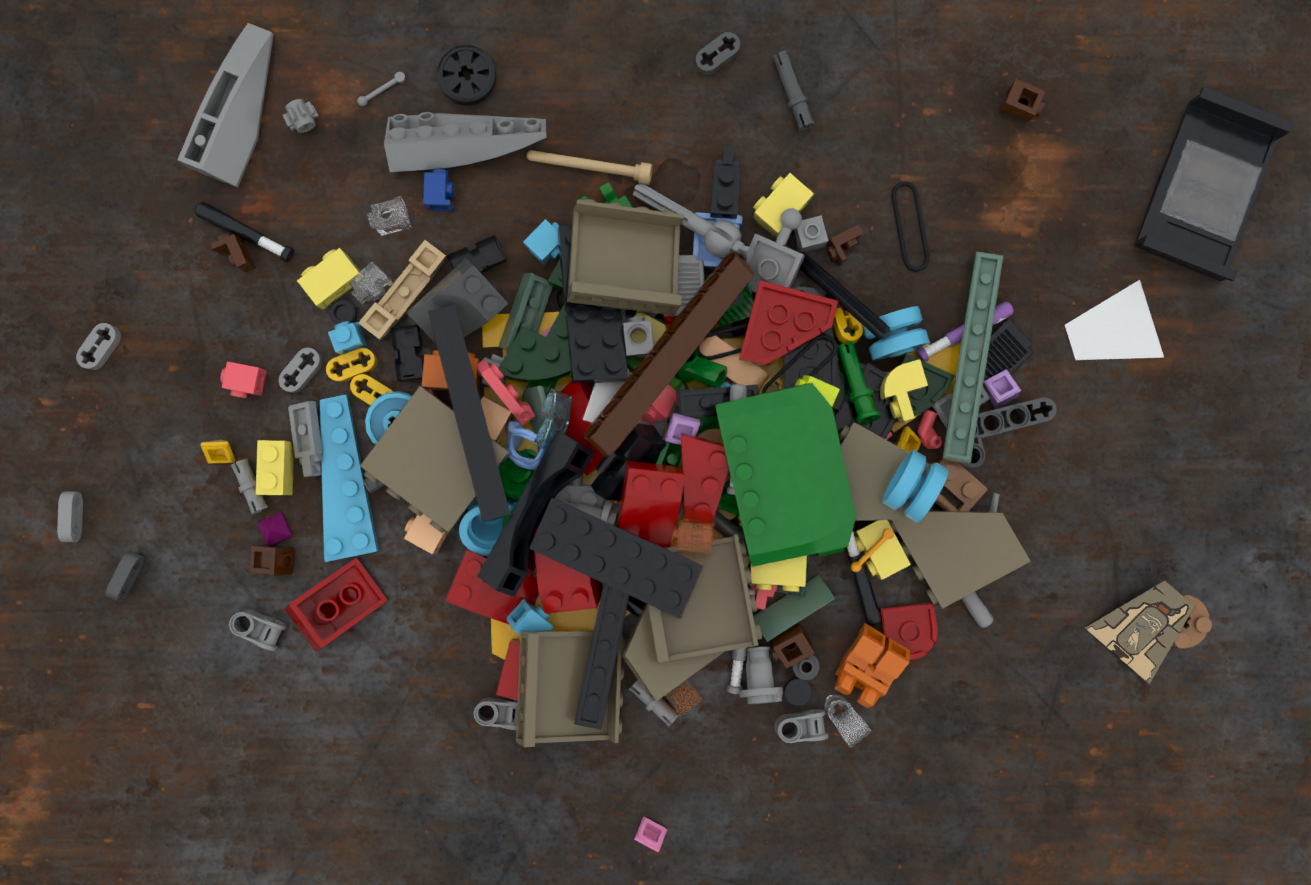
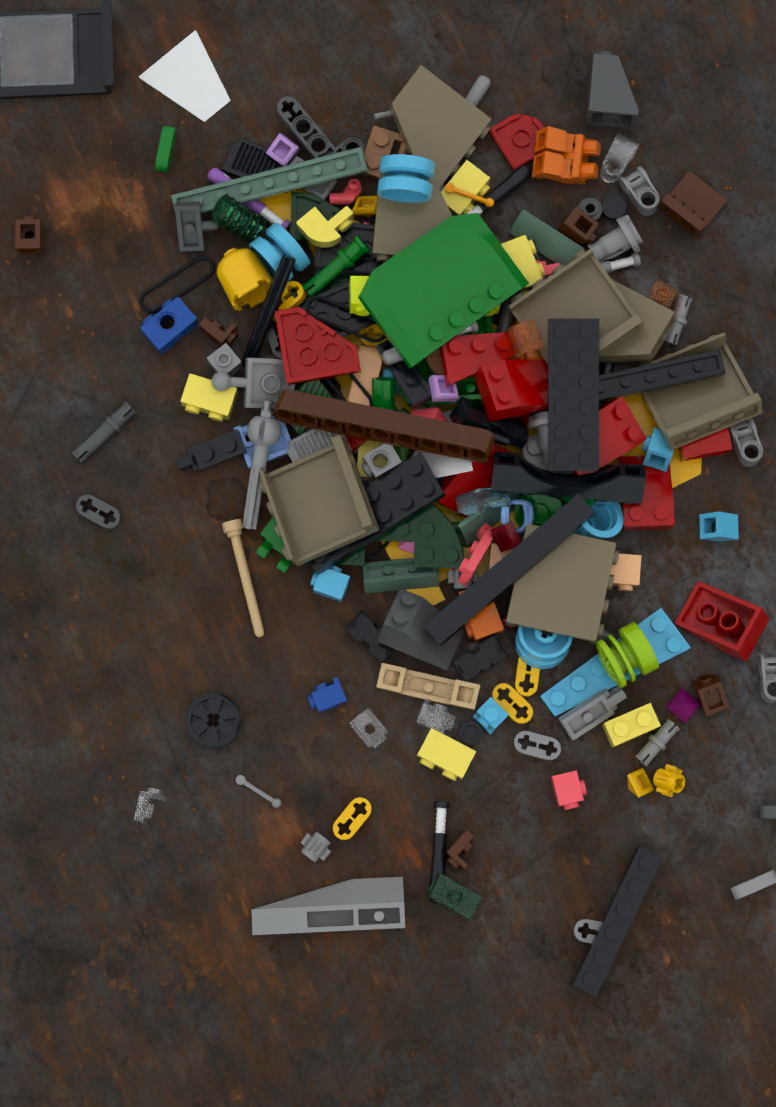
camera: 115 degrees left, 5 degrees down
light grey wedge [384,112,547,172] -> none
none -> blue brick [140,297,199,355]
none -> green beam [155,125,177,173]
none -> dark grey plate [175,201,222,252]
none -> clear green piece [211,194,266,241]
none -> yellow cylinder [216,248,273,311]
none -> yellow beam [333,797,372,840]
none -> clear green plate [426,873,482,920]
none -> dark red tile [490,521,522,552]
none -> black arch [570,846,663,997]
none -> dark grey slope [585,51,639,130]
none -> lime wheel [595,622,659,688]
none -> yellow gear [653,764,685,797]
none -> reddish brown bracket [658,171,727,238]
none -> medium azure brick [699,512,739,542]

